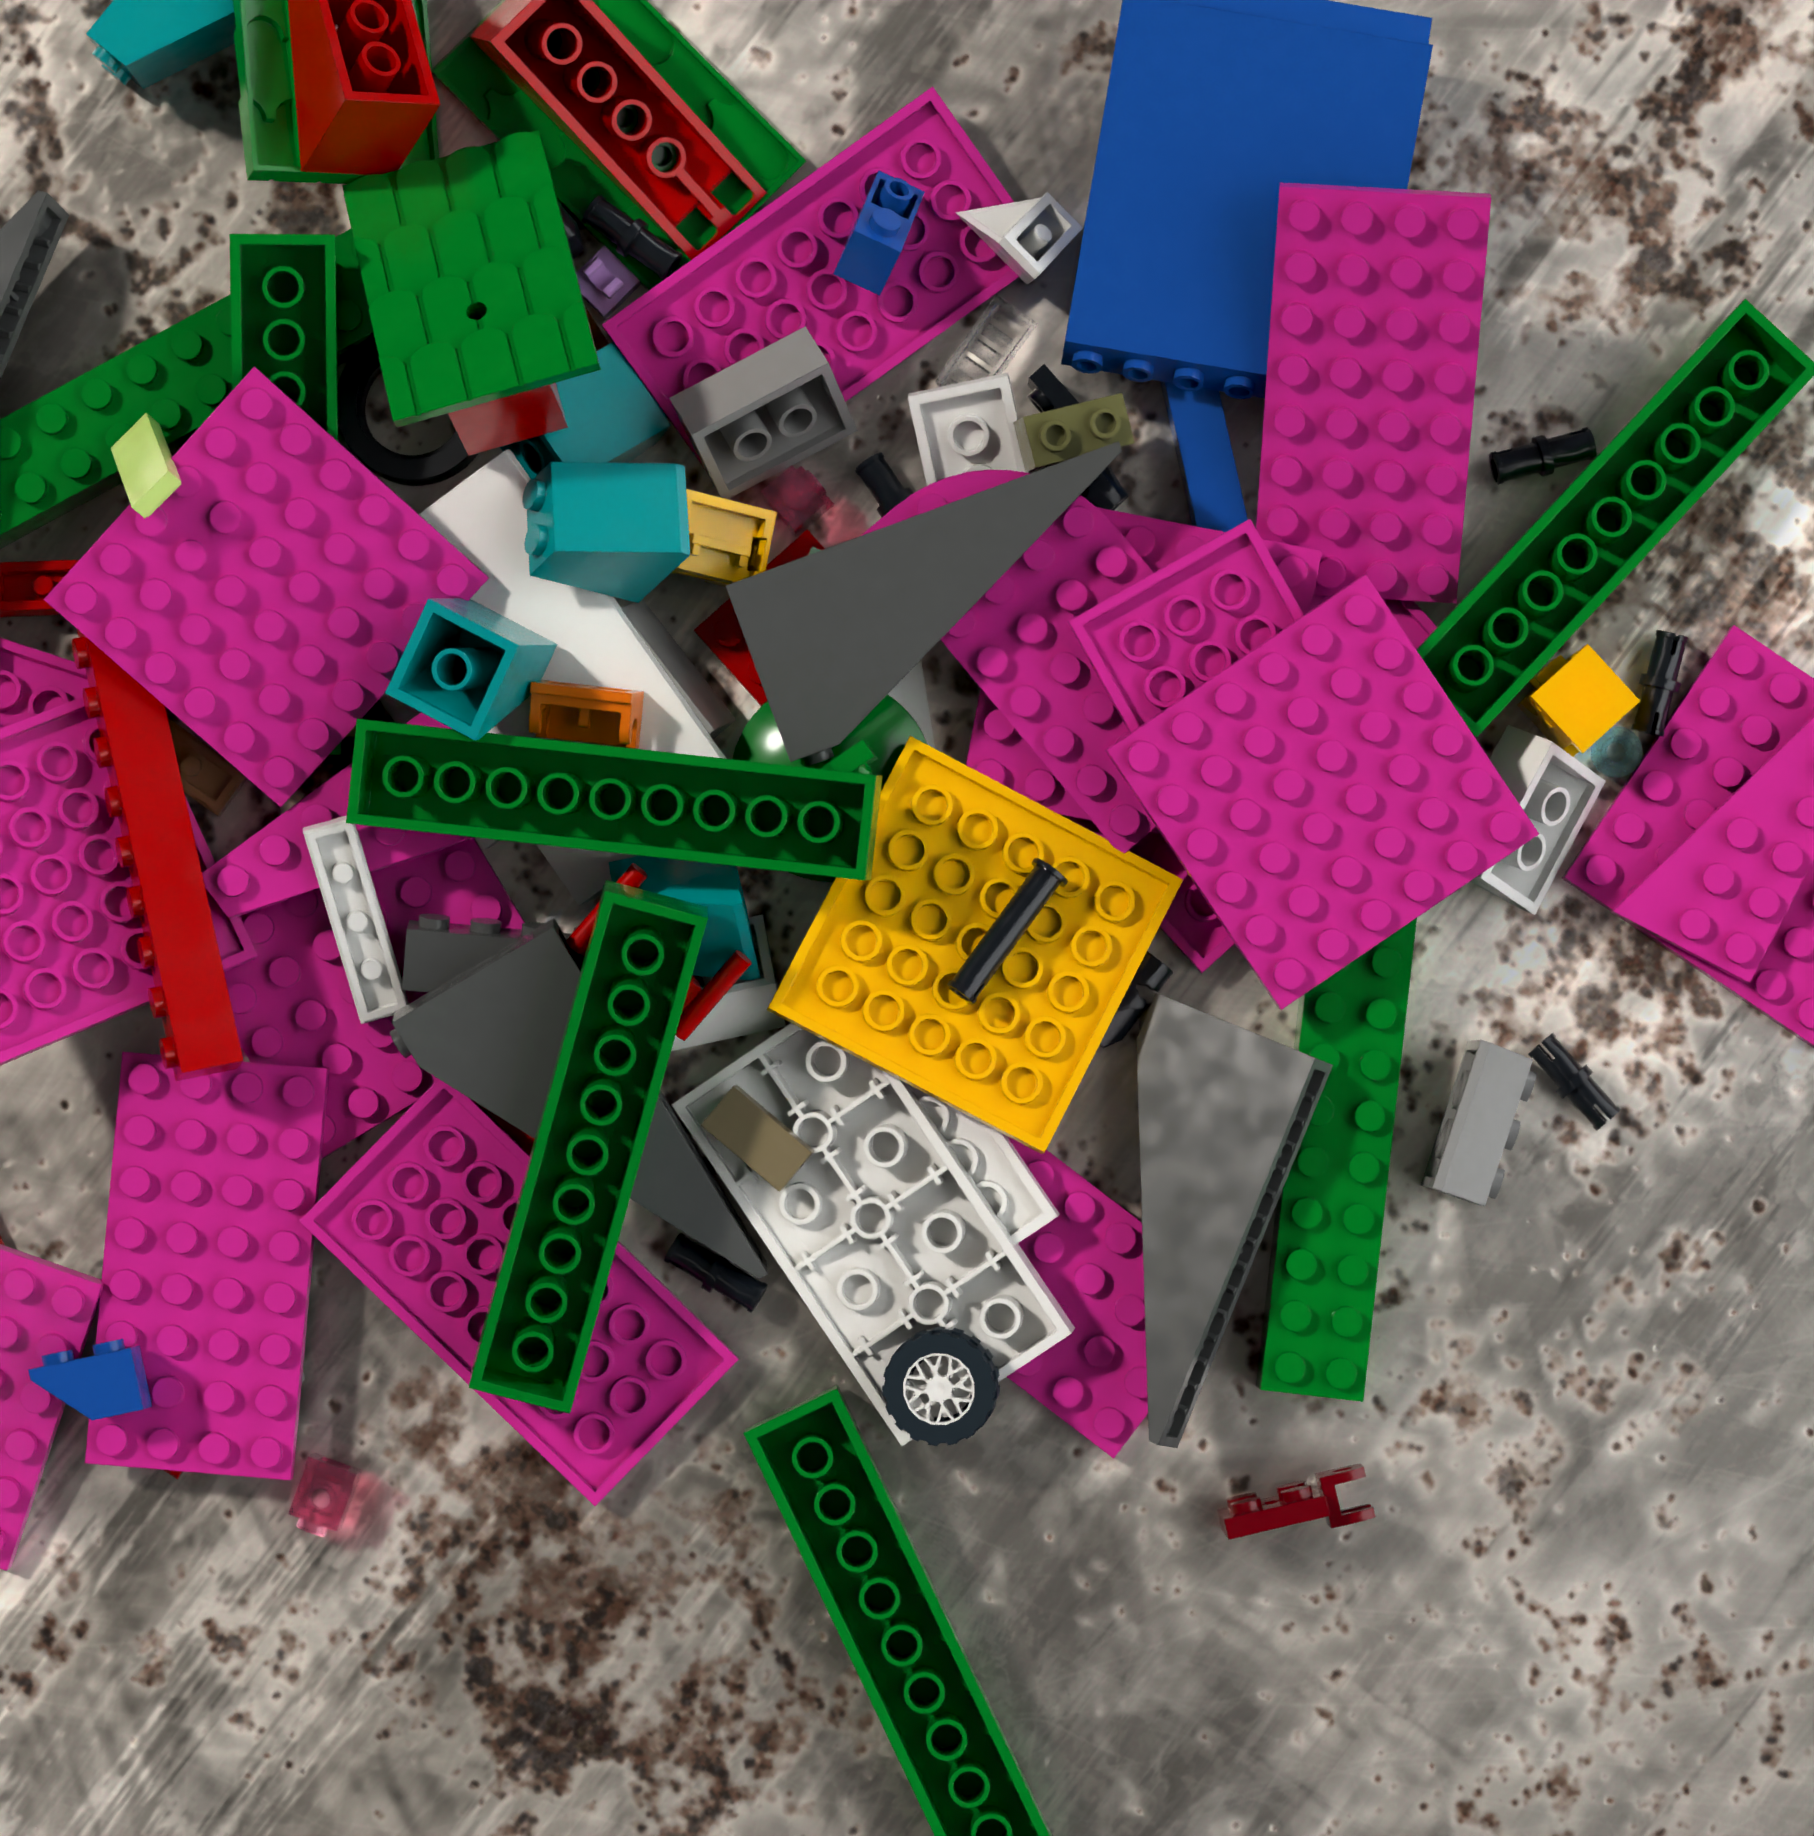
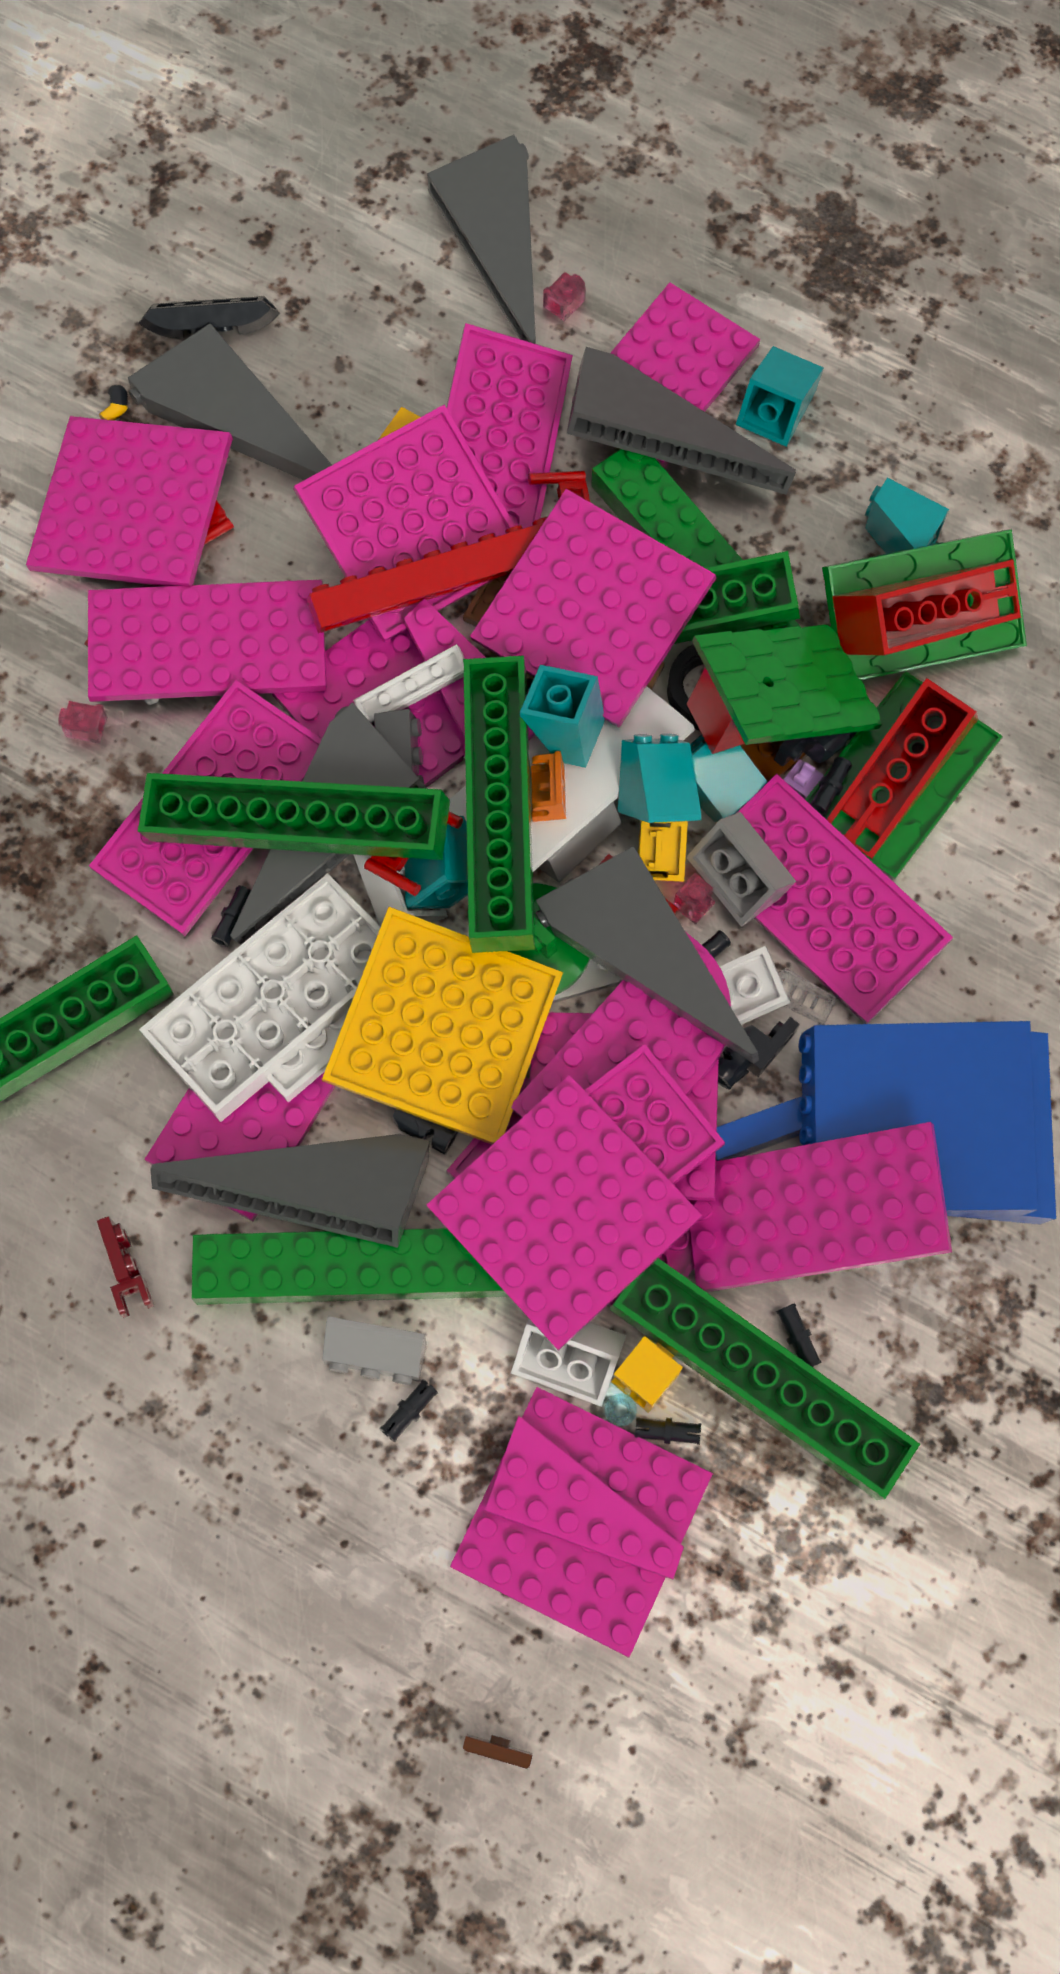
camera: 80 degrees right, 15 degrees down
blue slope [28,1339,152,1420] -> none
yellowish green tile [111,413,182,519] -> none
dark tan tile [701,1084,815,1192] -> none
blue slope [833,170,925,296] -> none
black wheel [882,1327,1000,1446] -> none
black pin [947,858,1068,1005] -> none
white slope [955,192,1083,284] -> none
olive brick [1013,393,1135,472] -> none

